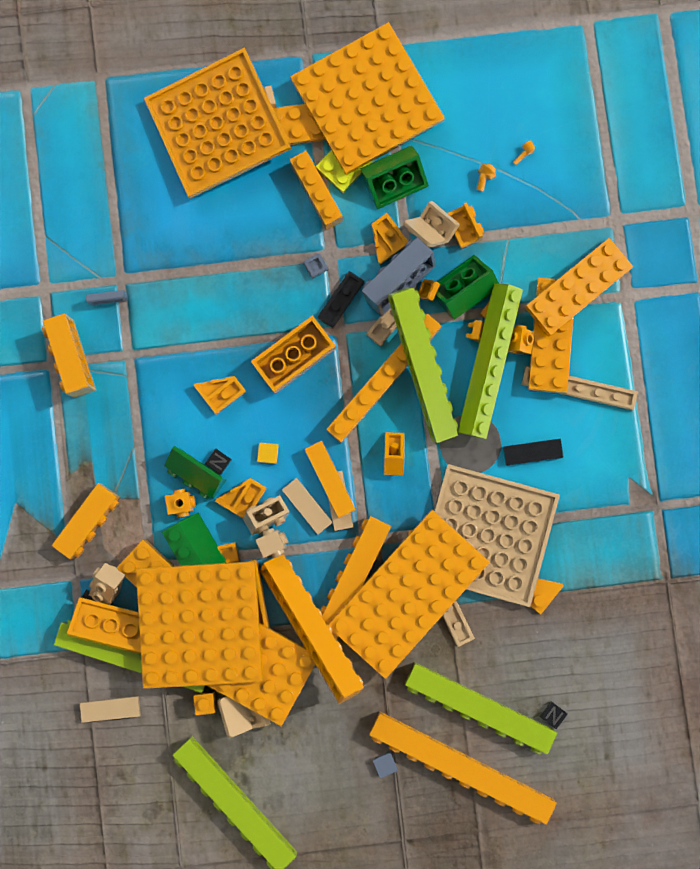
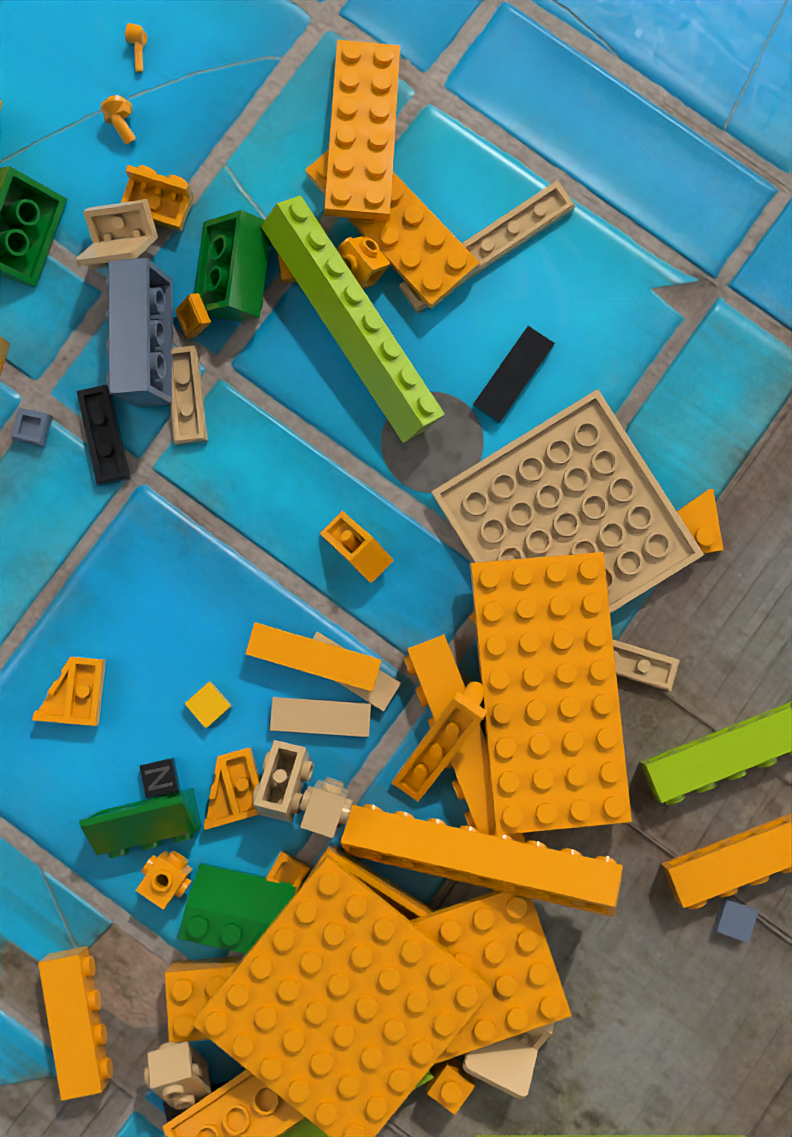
camera: 50 degrees left, 0 degrees up
light orange brick [251,315,336,394] -> none
light orange brick [326,314,442,443] -> none
light orange wing [372,213,409,265] -> none
lime brick [387,287,458,443] -> none
light orange tile [466,320,484,343] -> none
none -> light orange piece [391,682,487,802]

